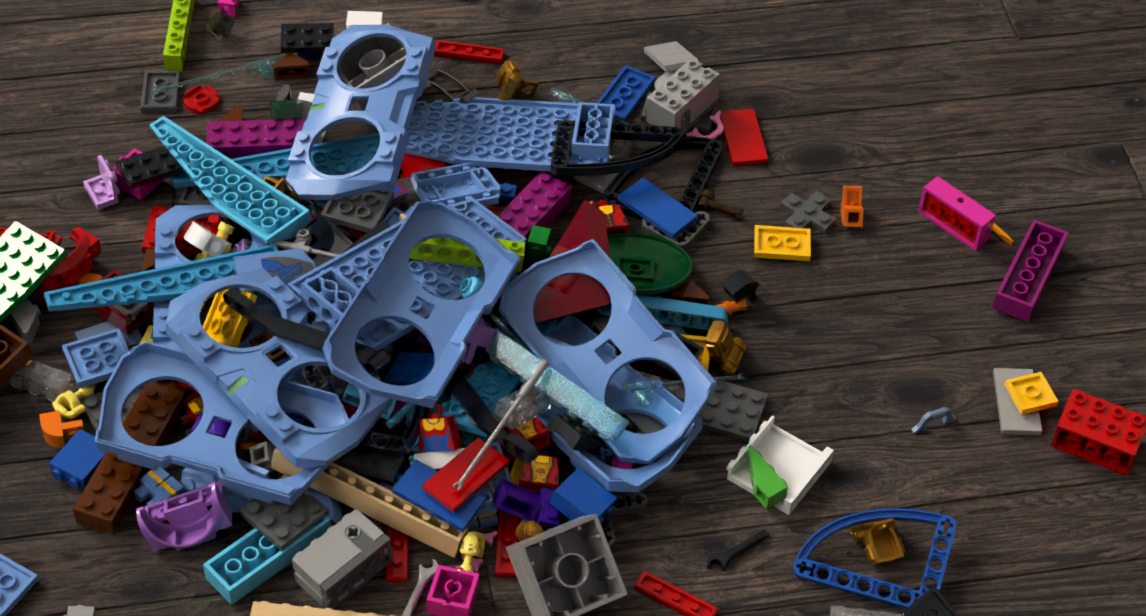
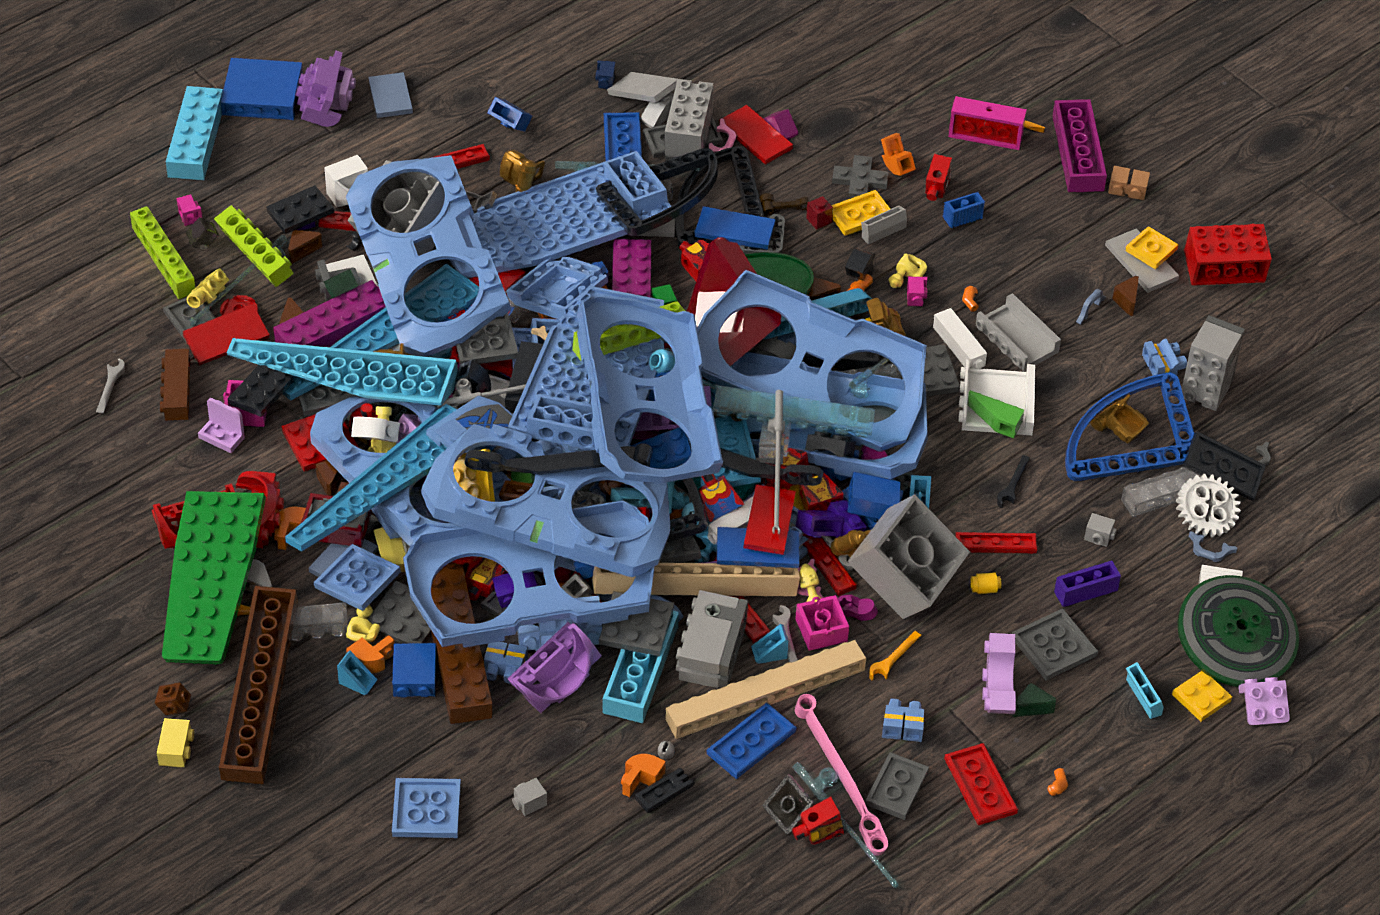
camera: 30 degrees left, 0 degrees up
none -> light grey piece [96,358,125,414]
none -> reddish brown brick [160,349,191,421]
none -> red tile [183,304,269,366]
none -> light yellow brick [186,268,229,308]
none -> lime brick [214,205,294,287]
none -> dark azure slope [337,651,377,695]
none -> blue brick [487,97,533,132]
none -> dark blue brick [595,60,615,89]
none -> dark azure slope [751,624,789,664]
none -> magenta slope [763,109,798,140]
none -> dark red brick [806,196,833,230]
none -> magenta piece [838,595,878,621]
none -> light grey piece [861,205,907,244]
none -> light yellow piece [889,253,927,288]
none -> dark pink brick [907,276,927,306]
none -> dark azure slope [909,475,931,509]
none -> red torso [925,154,952,201]
none -> white brick [933,308,987,369]
none -> blue brick [943,192,985,228]
none -> orange arm [962,286,979,312]
none -> light grey panel [976,293,1061,372]
none -> medium nougat piece [1108,166,1150,200]
none -> reddish brown slope [1112,276,1139,316]
none -> medium blue hips [1142,339,1187,376]
none -> light grey piece [1182,315,1245,411]

